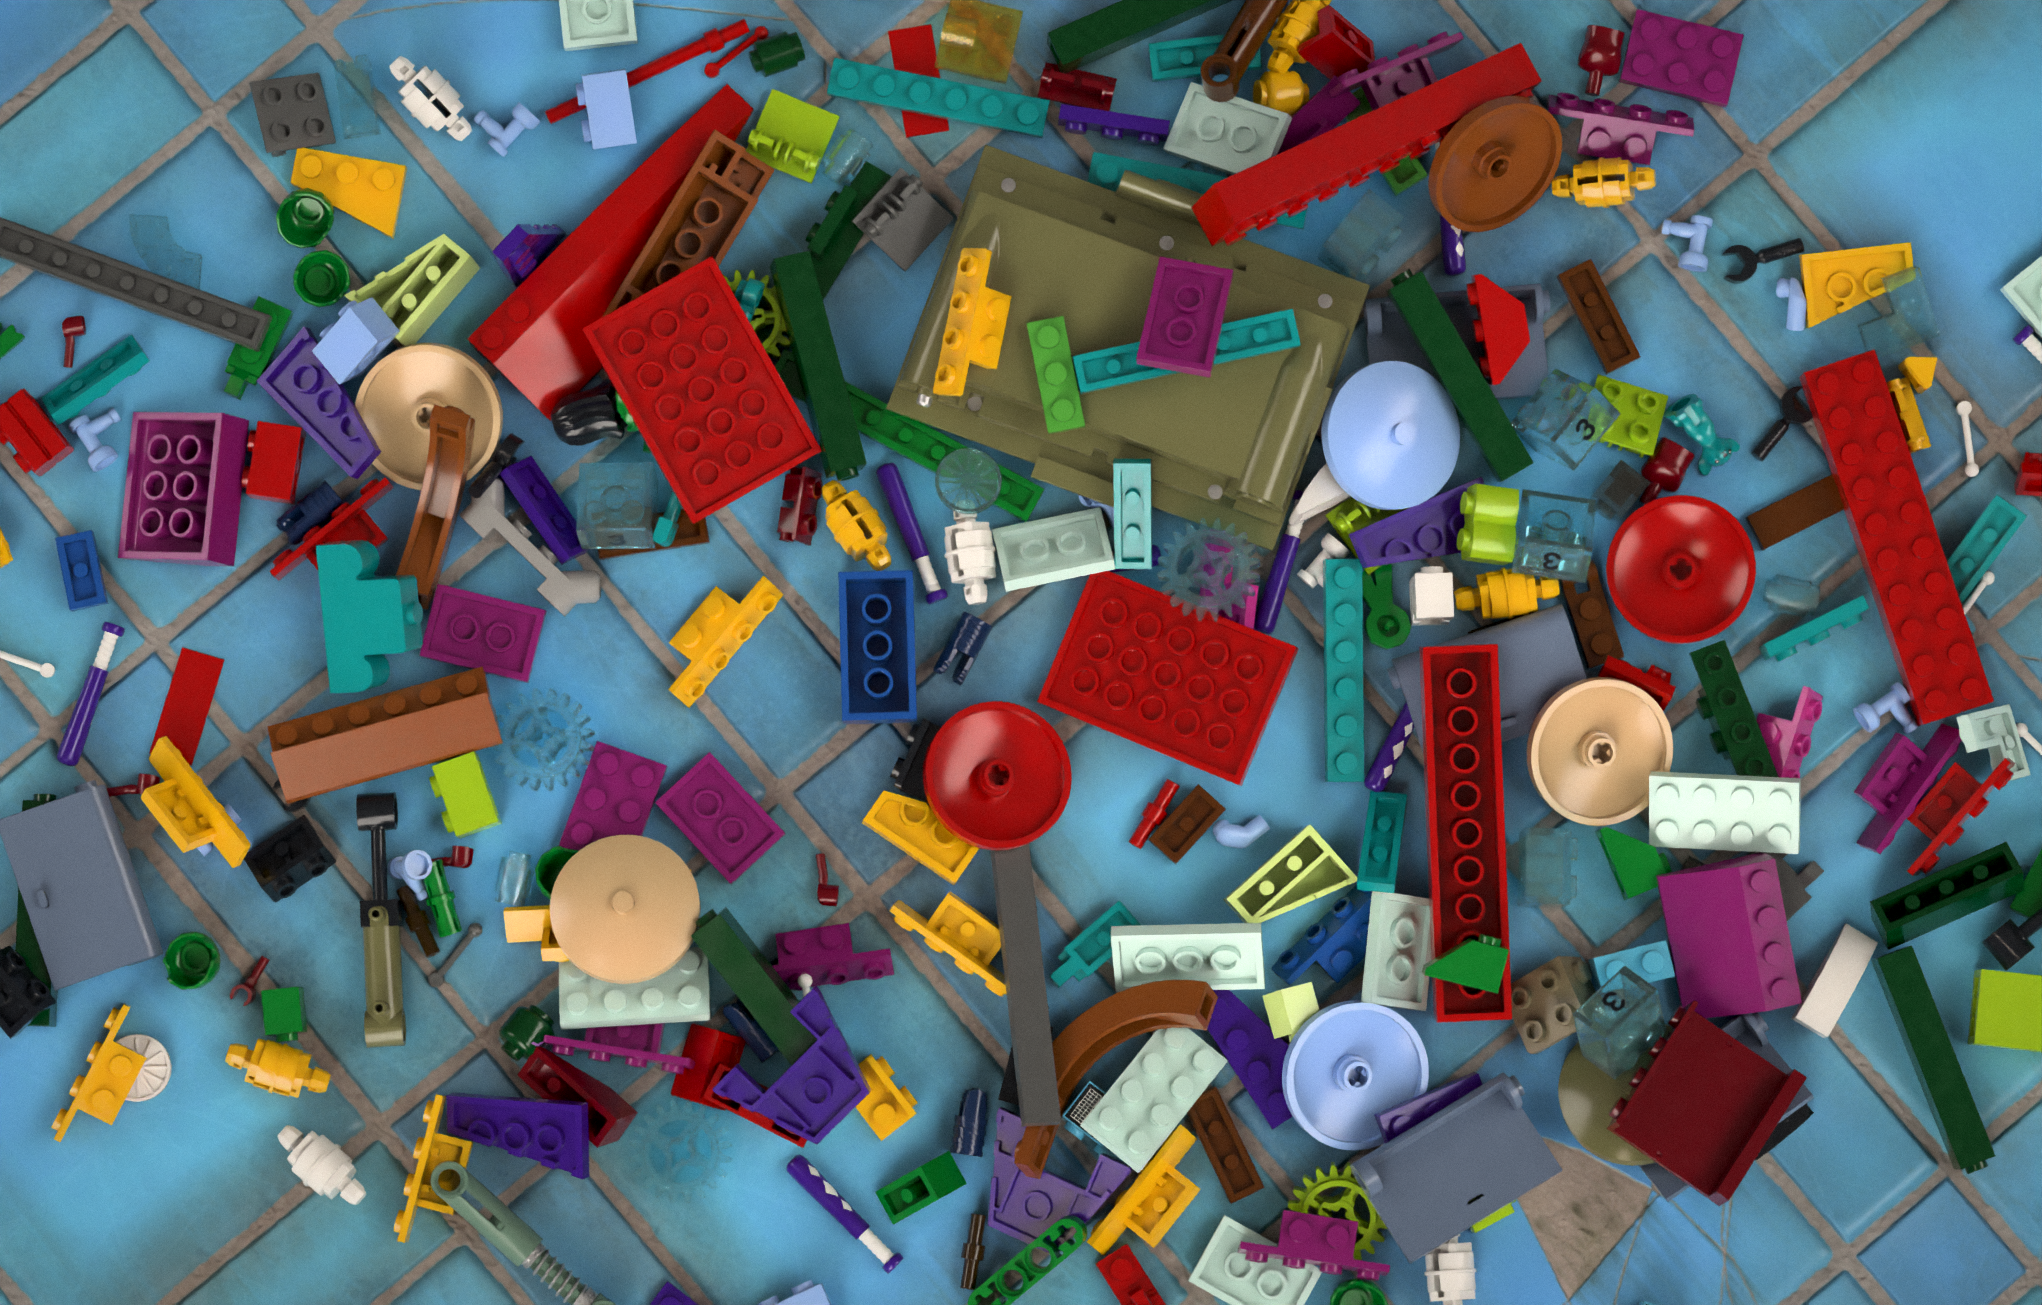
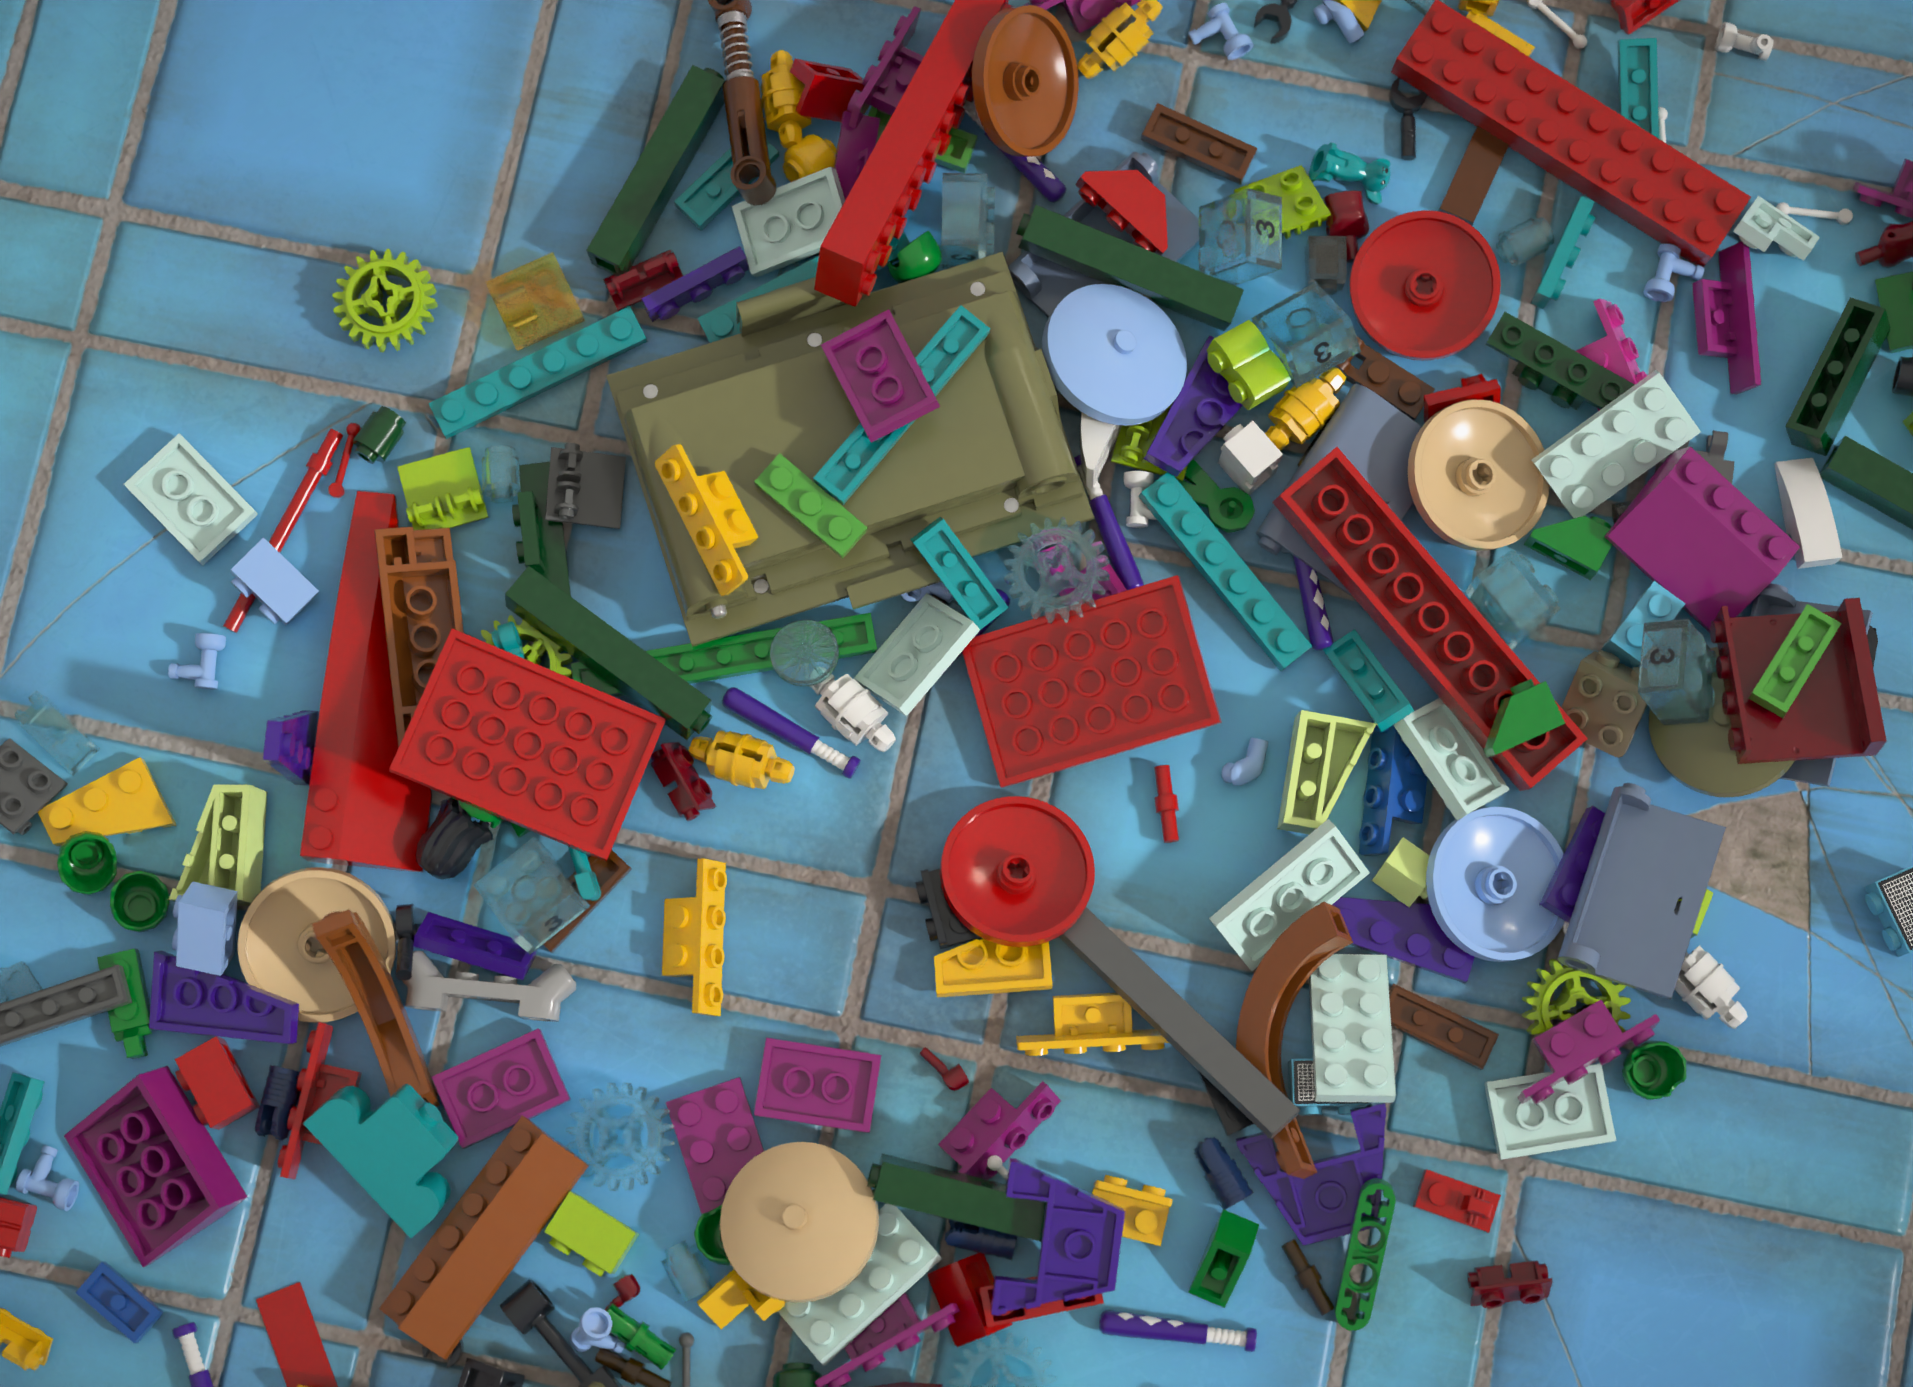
camera: 35 degrees left, 5 degrees down
white piece [389,56,472,141] -> none
blue brick [838,570,917,724] -> none
red sticker [888,24,949,138] -> none
dark blue hinge [933,611,993,686] -> none
teal hinge [1049,900,1141,988] -> none
yellow bracket [1087,1124,1201,1256] -> none
reddish brown plate [1148,784,1226,865] -> none
red bracket [1906,758,2016,876] -> none
none -> green hair [888,231,942,283]
none -> bright green plate [1749,604,1841,718]

